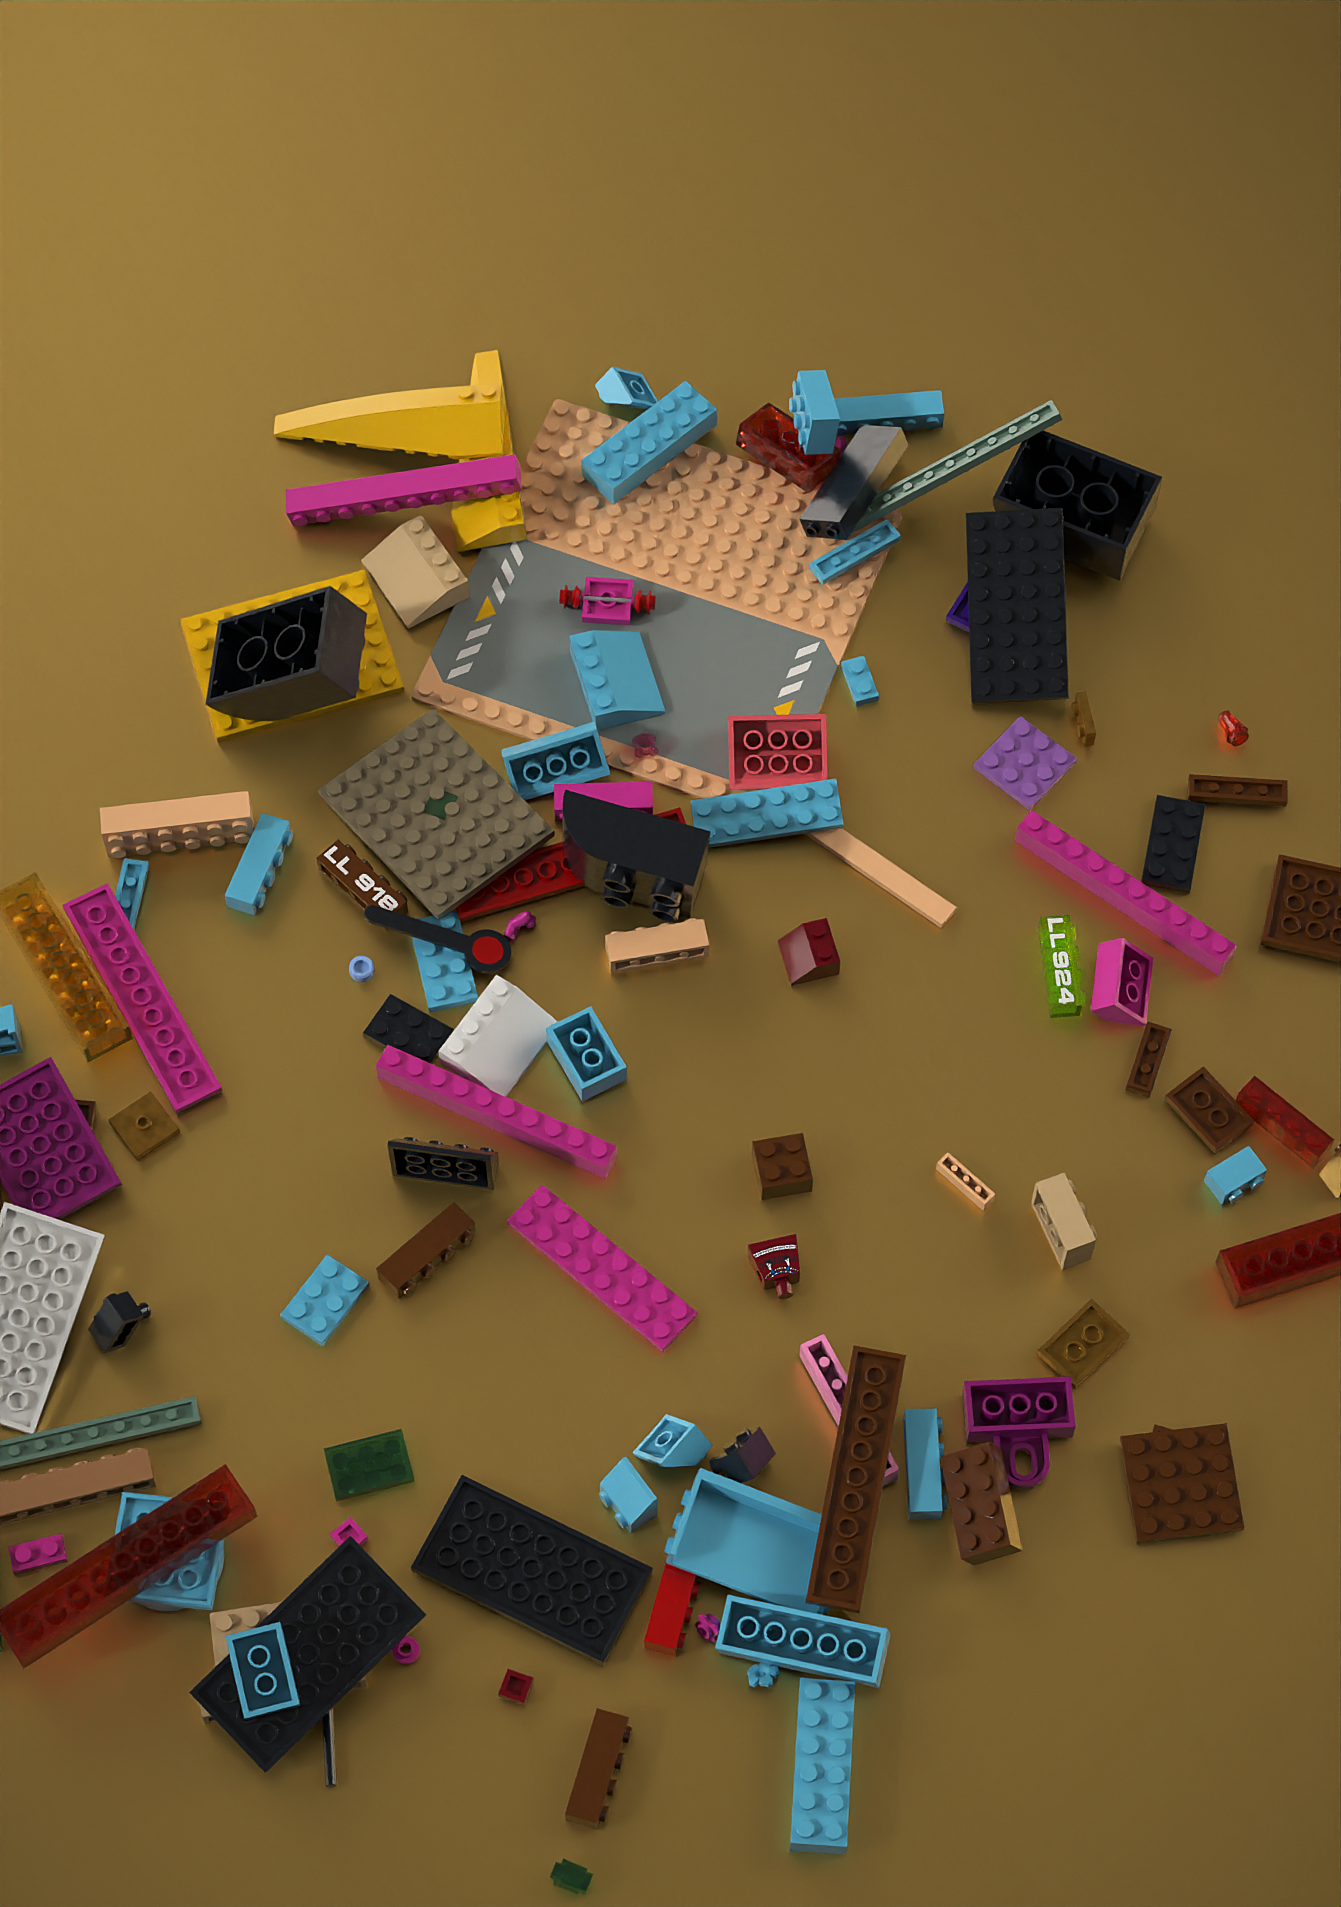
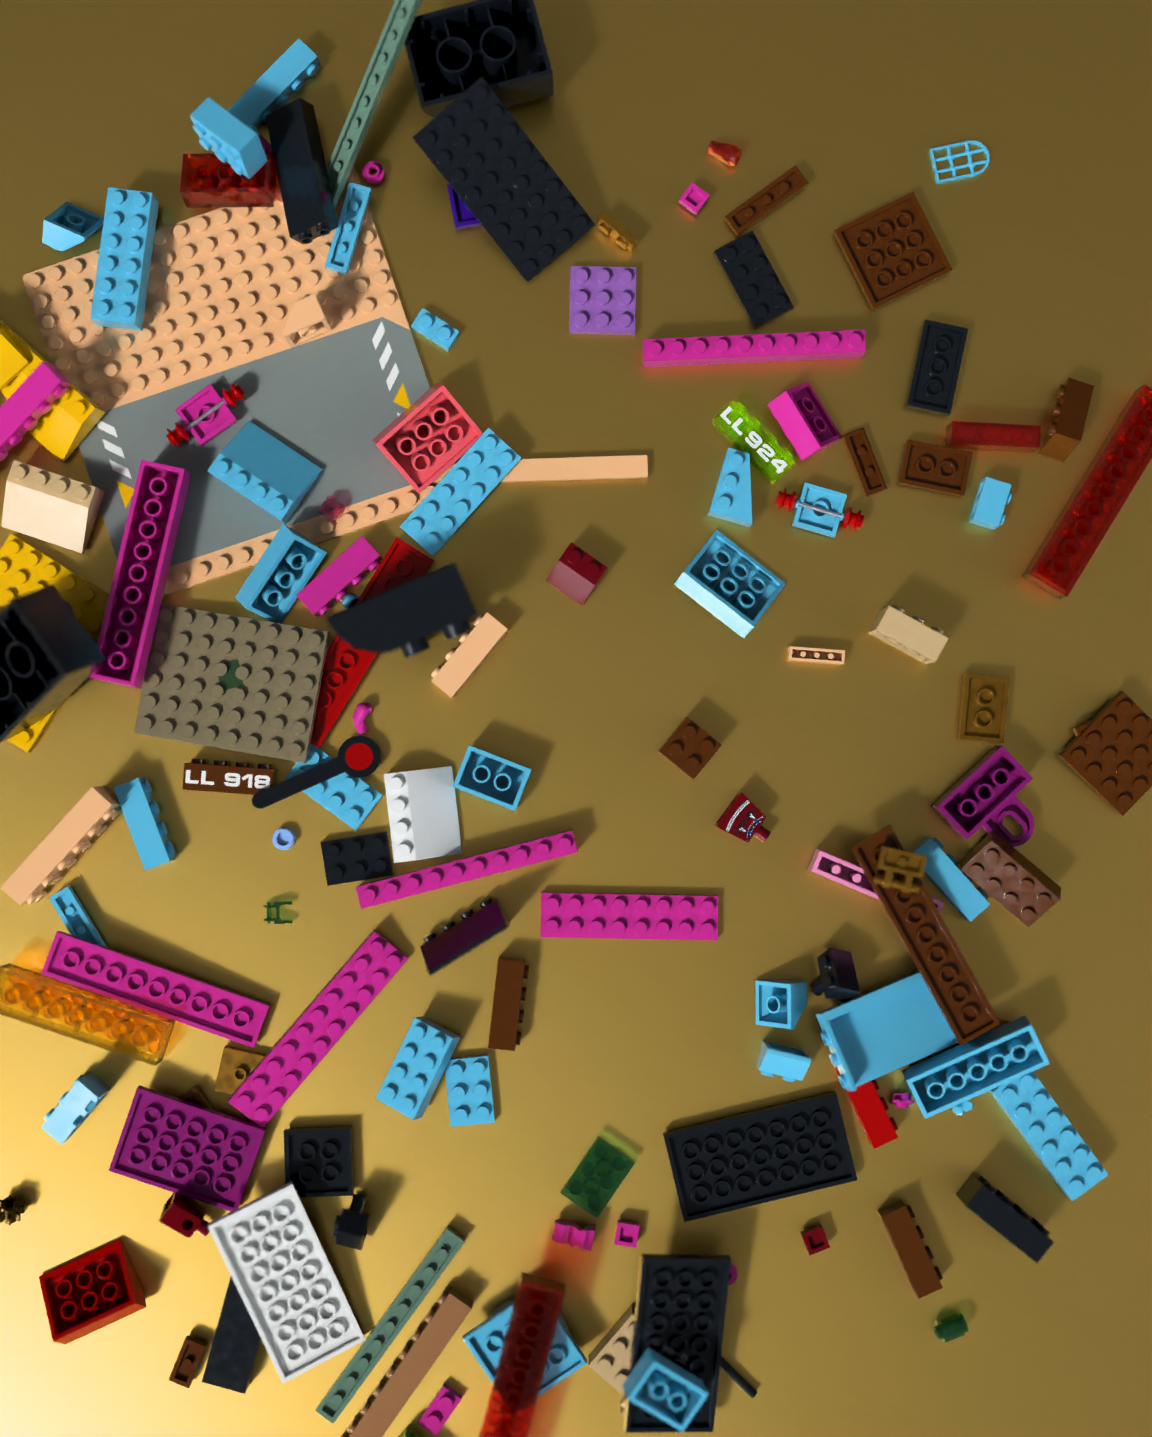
camera: 40 degrees left, 25 degrees up
none -> dark pink brick [90,460,191,689]
none -> dark pink plate [228,930,408,1127]
none -> clear green piece [263,901,292,924]
none -> light nougat slope [282,294,332,347]
none -> black plate [284,1126,354,1198]
none -> dark pink plate [362,161,385,184]
none -> medium azure brick [376,1016,461,1120]
none -> dark pink leg [552,1219,596,1251]
none -> medium azure slope [674,530,786,638]
none -> dark pink plate [679,182,710,215]
none -> medium azure wedge [708,447,752,527]
none -> medium azure plate [775,482,864,538]
none -> pearl gold plate [873,846,927,893]
none -> black plate [905,319,968,416]
none -> black brick [956,1174,1054,1263]

